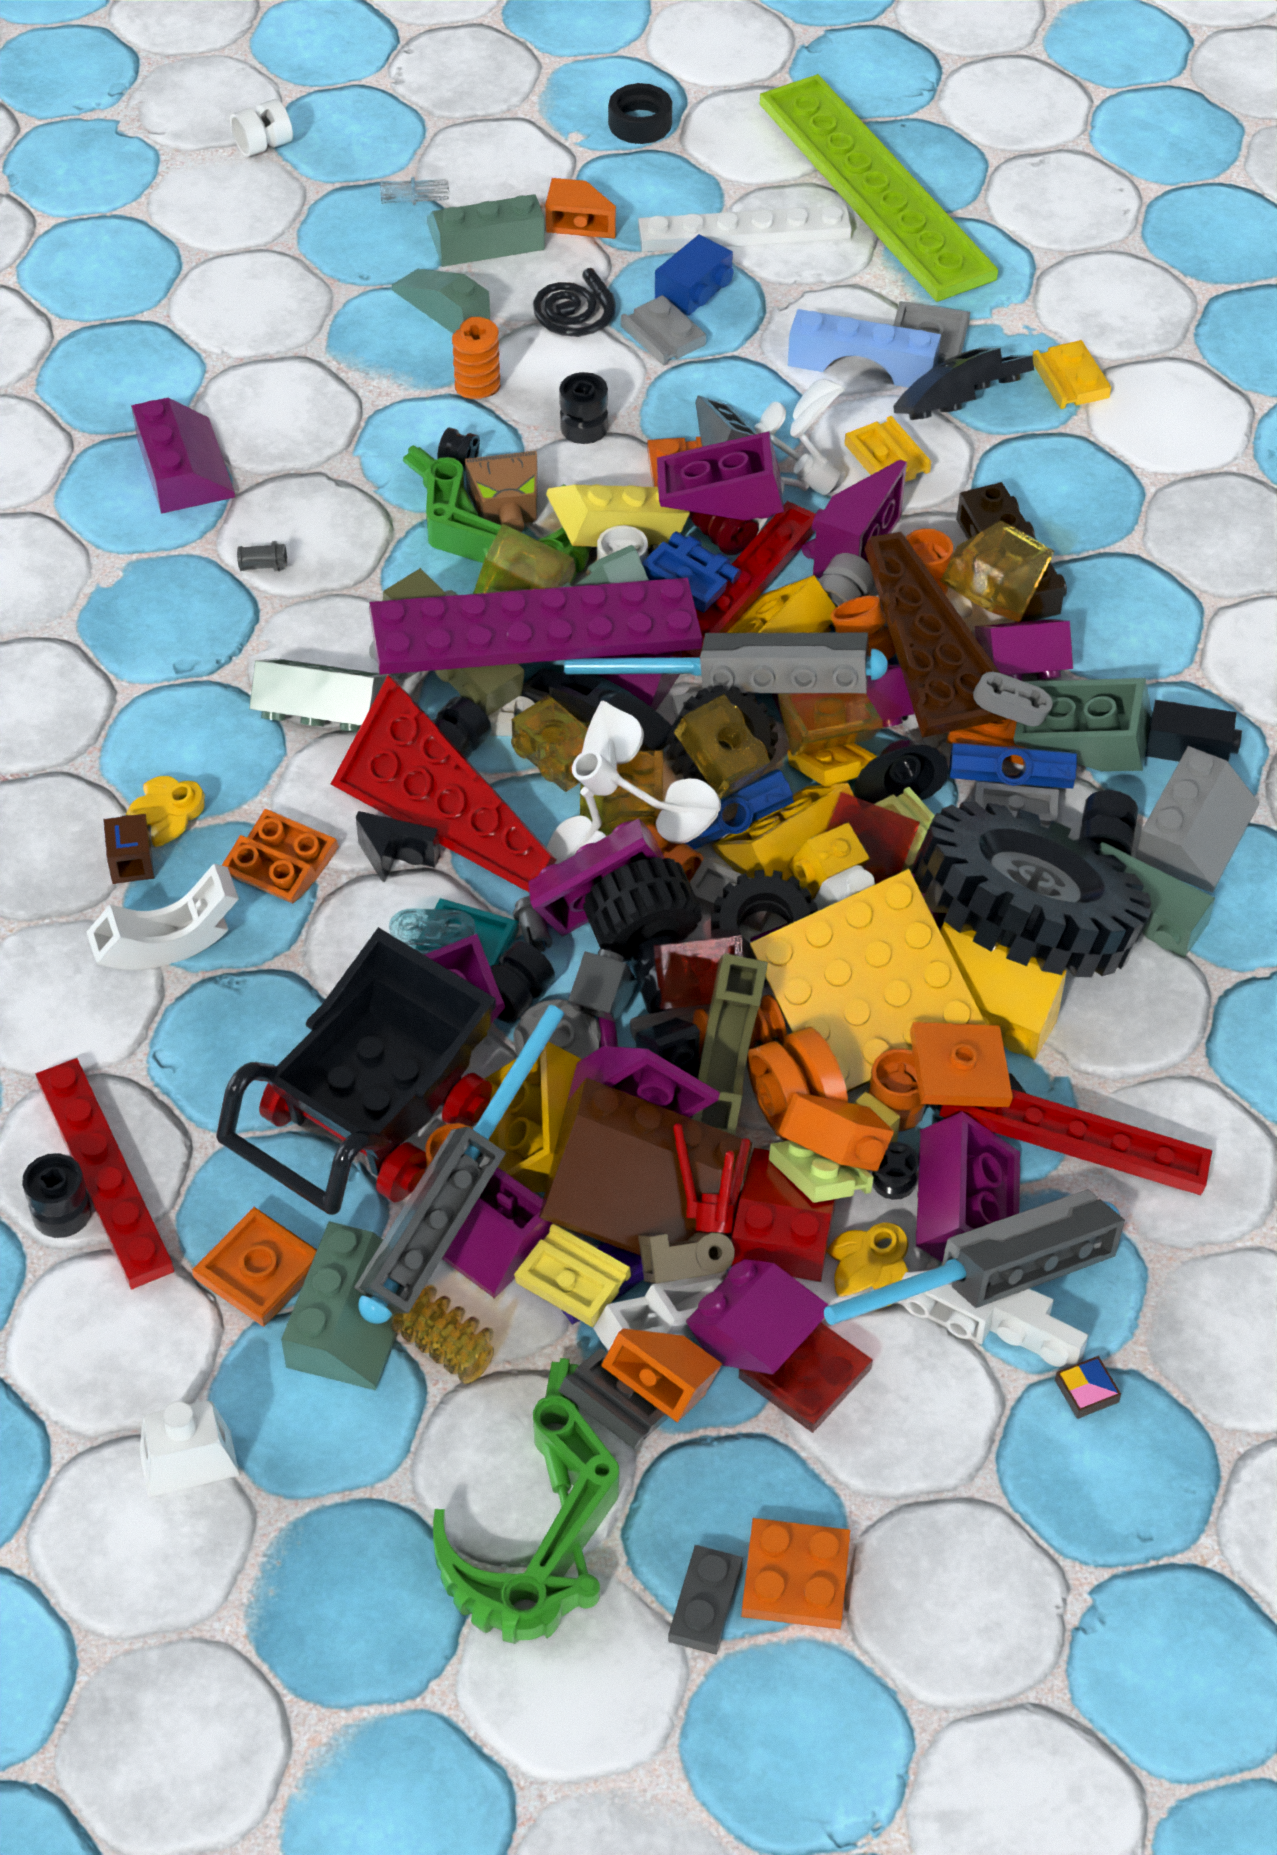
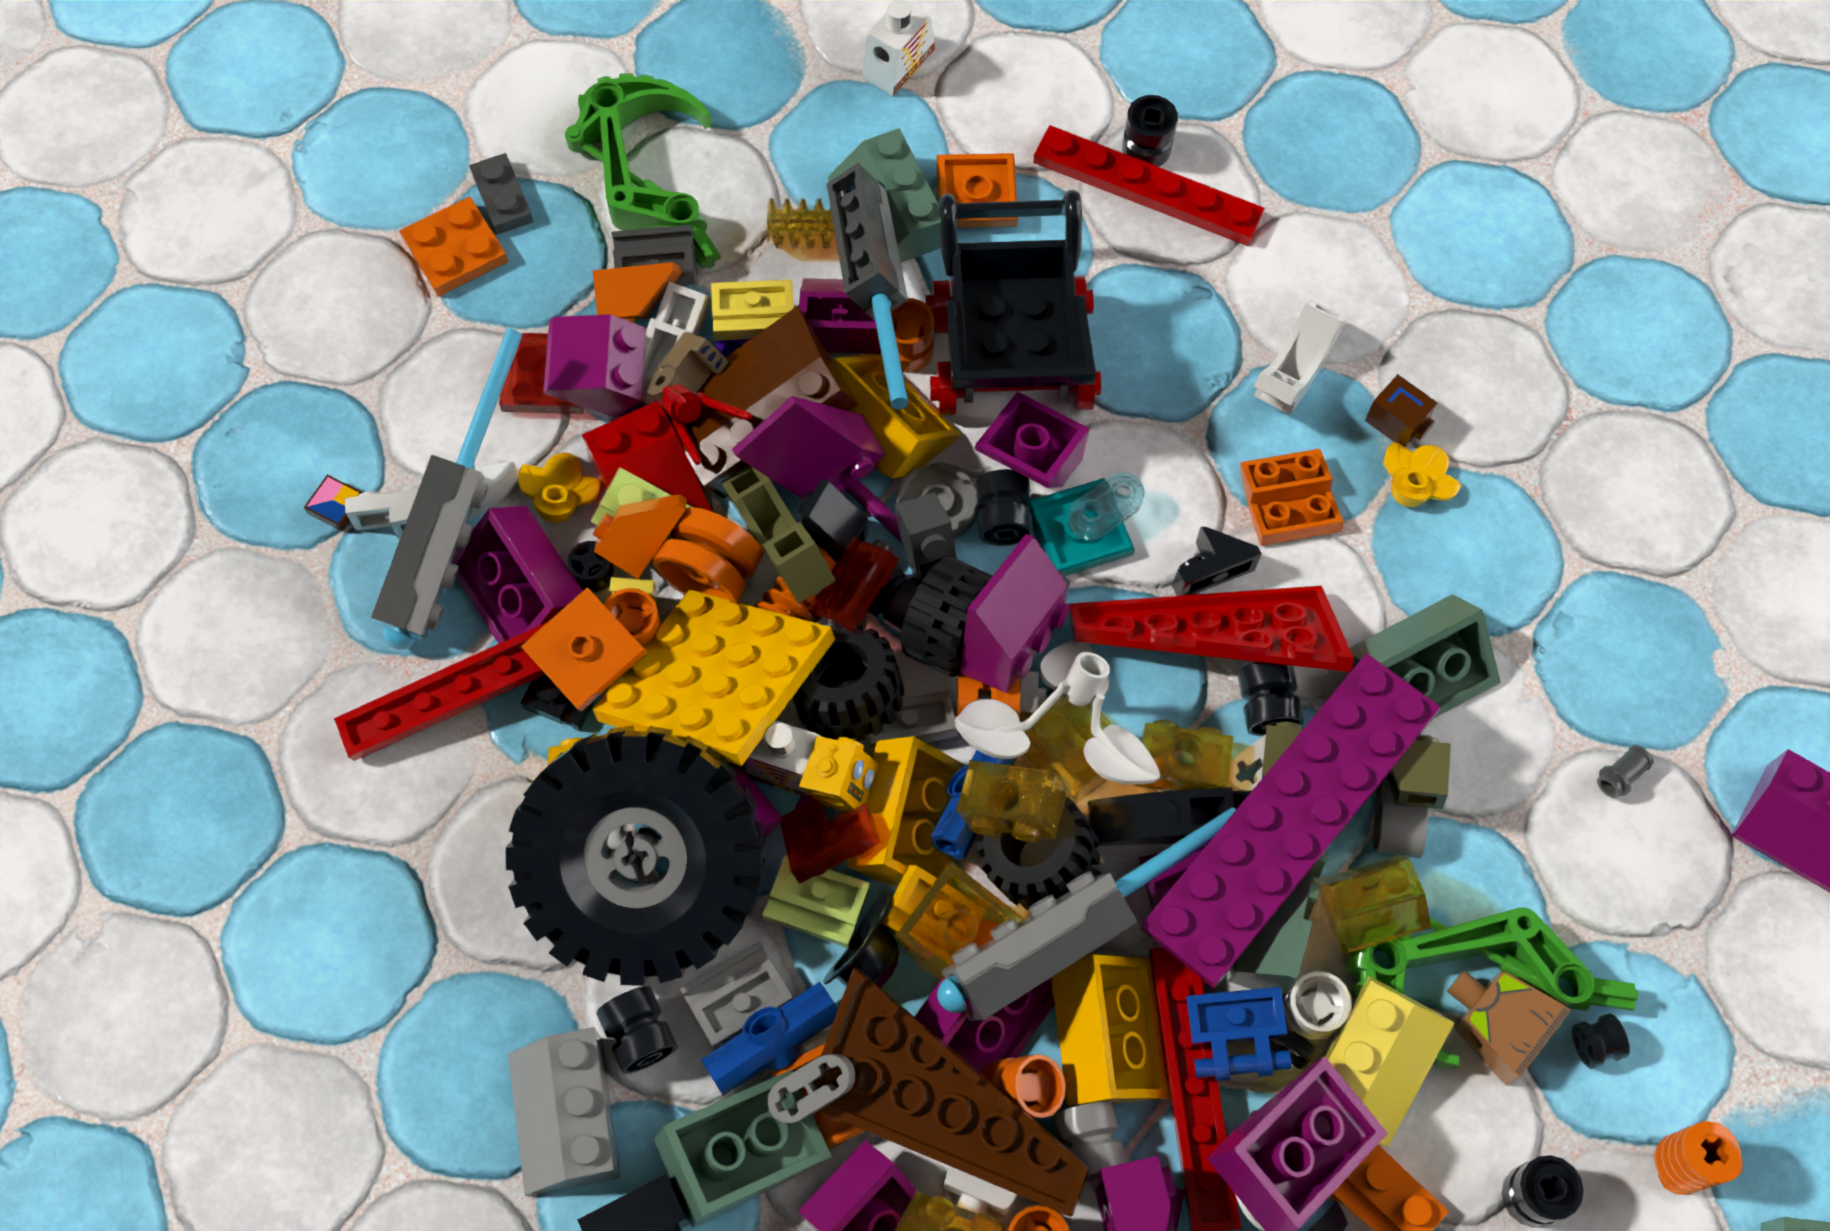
camera: 140 degrees right, 15 degrees up
sand green slope [1098,842,1215,957] -> none

